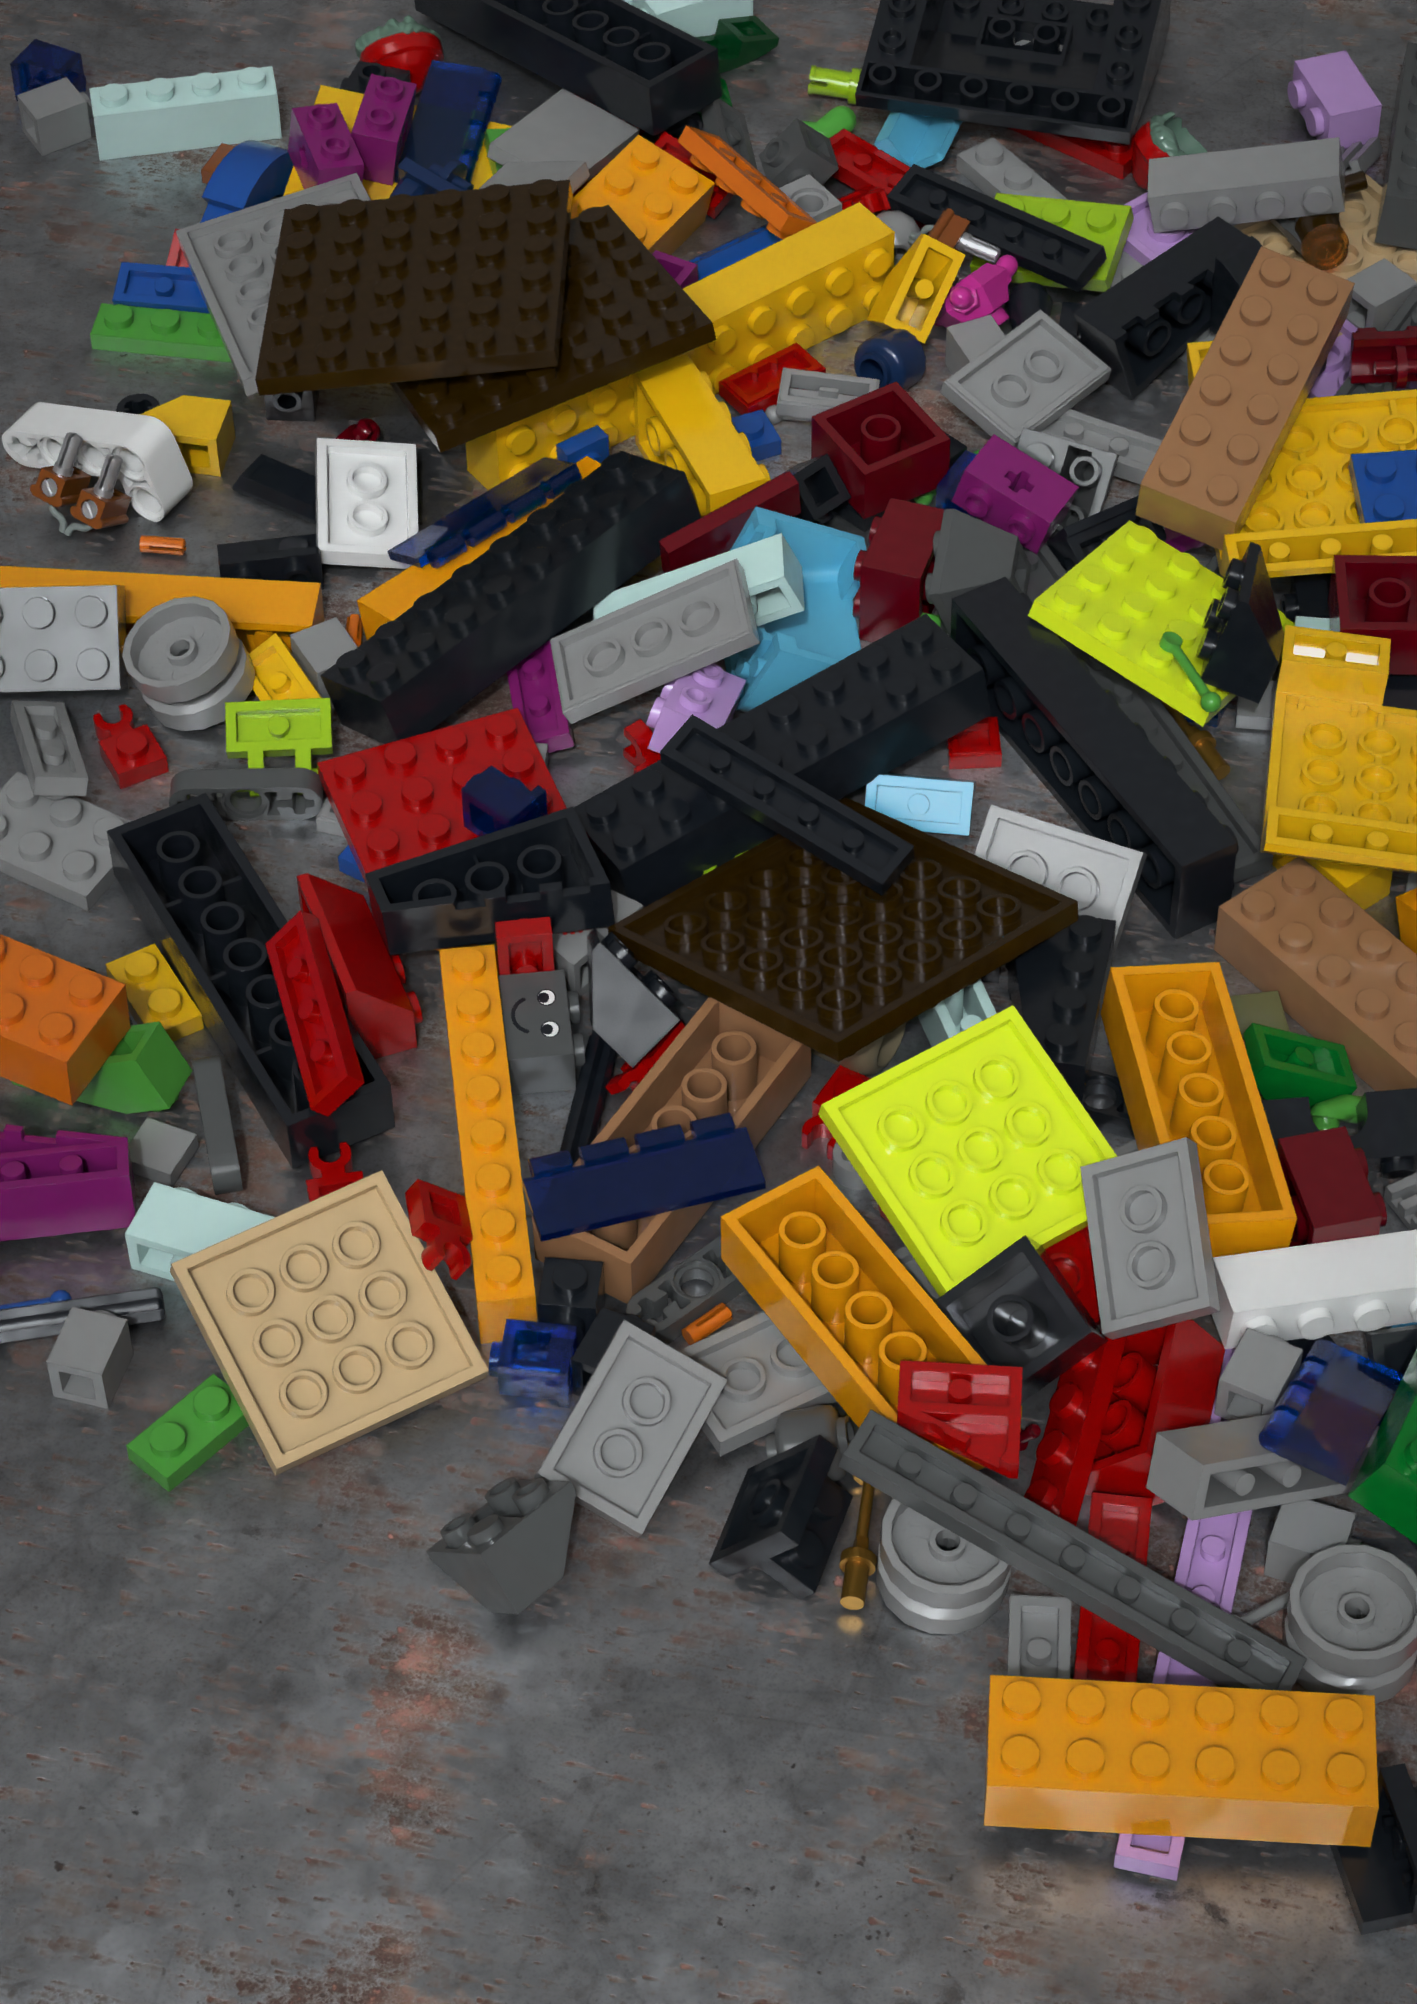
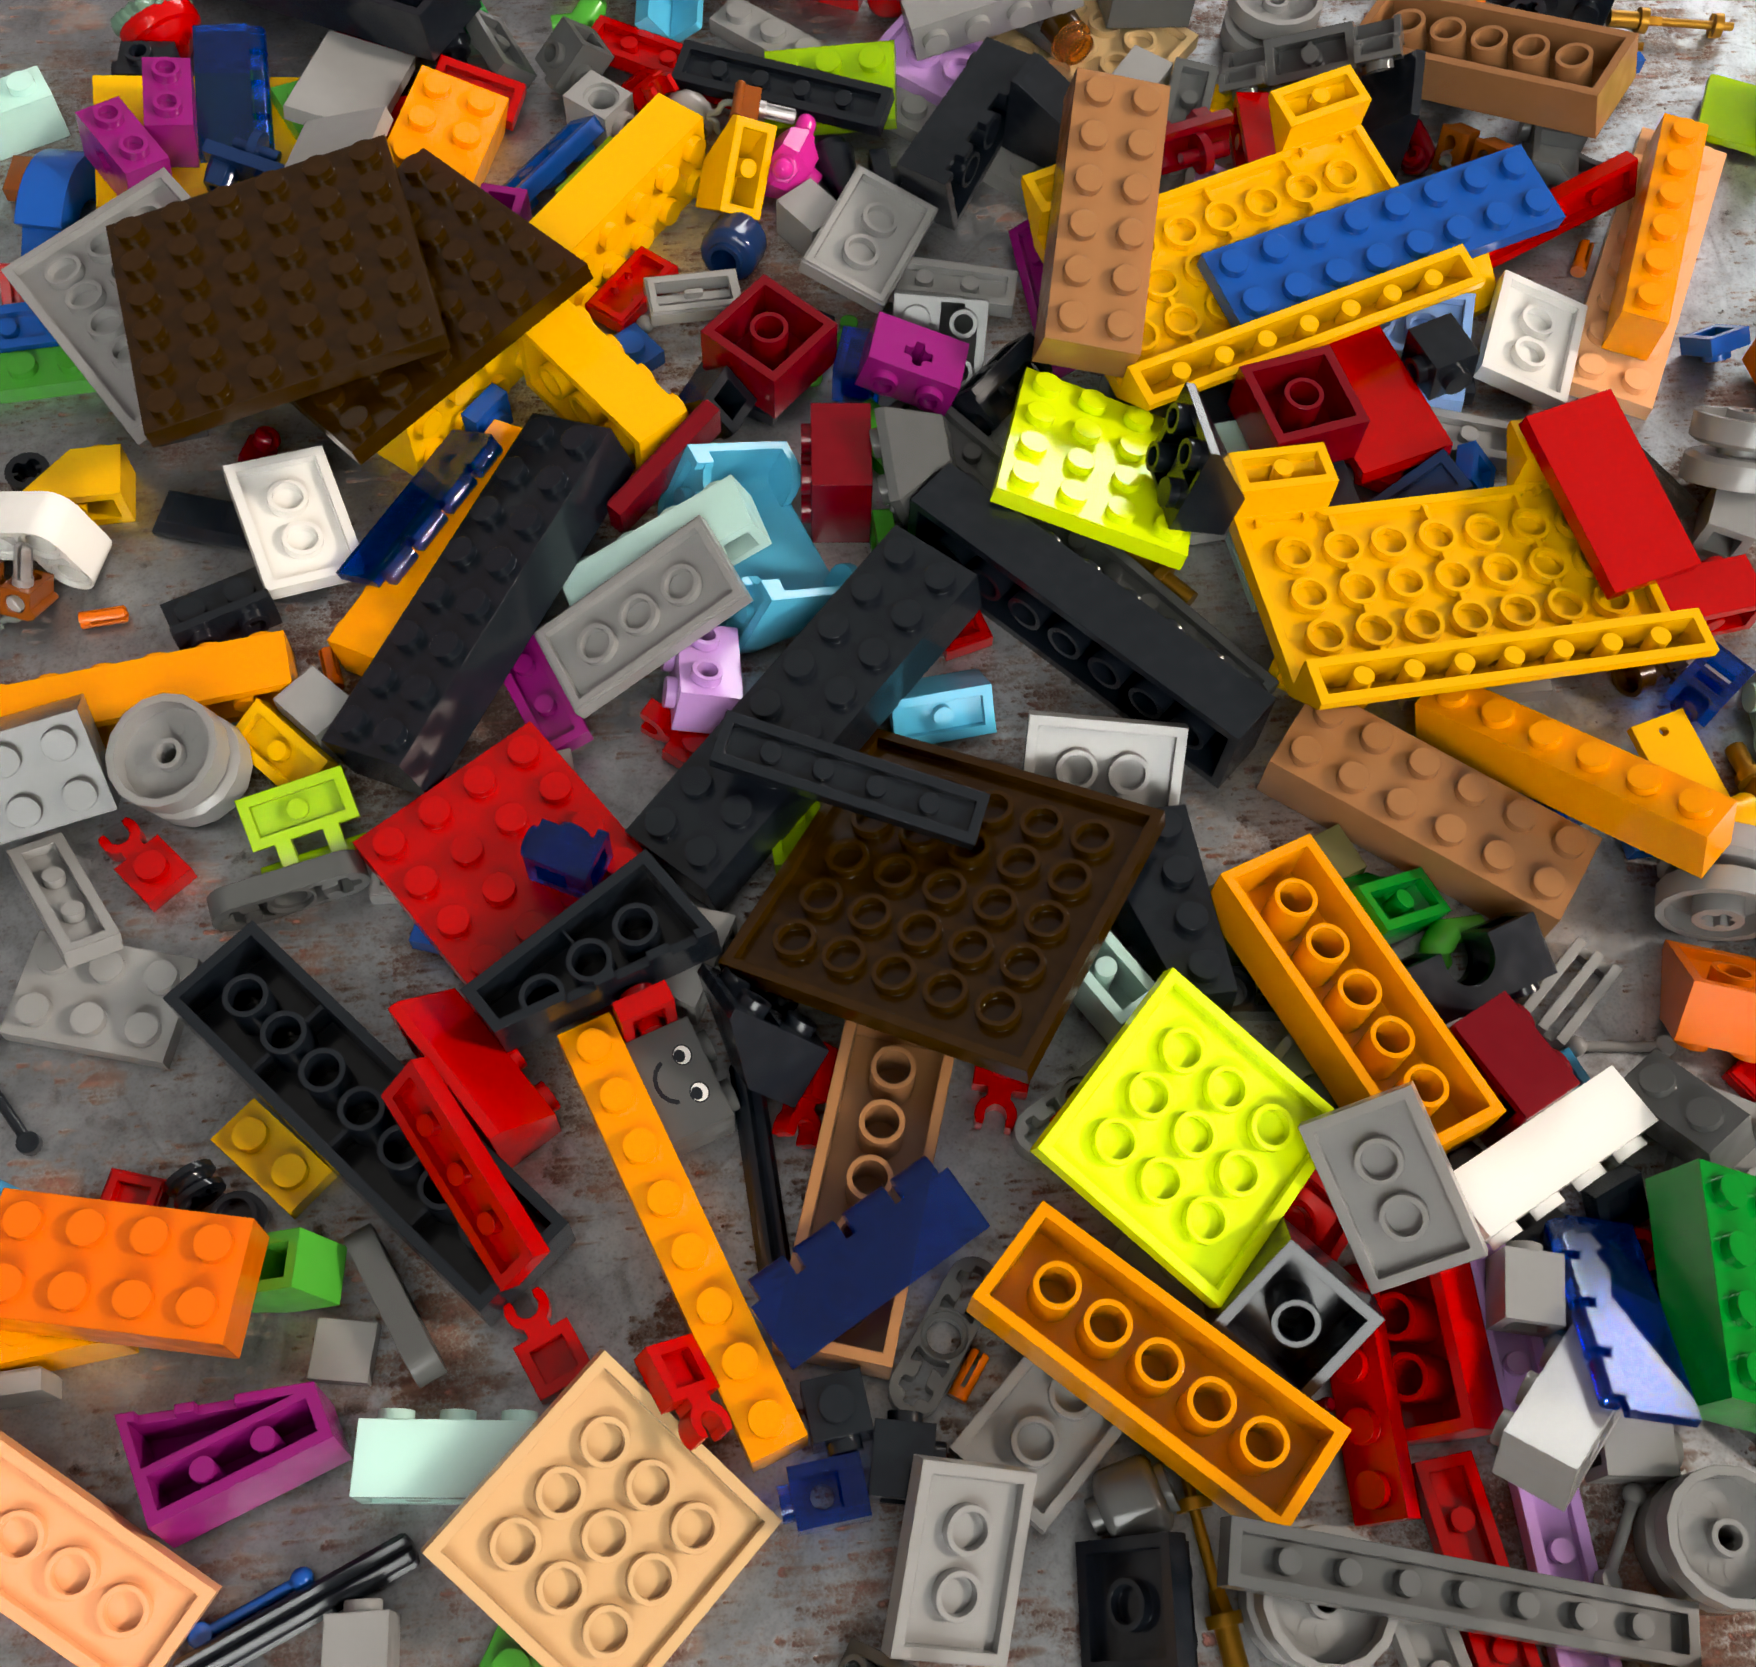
camera: 25 degrees left, 15 degrees up
orange plate [677,125,818,239] -> none
red wing [897,1360,1023,1479] -> none
bright green hinge [1159,631,1222,713] -> none

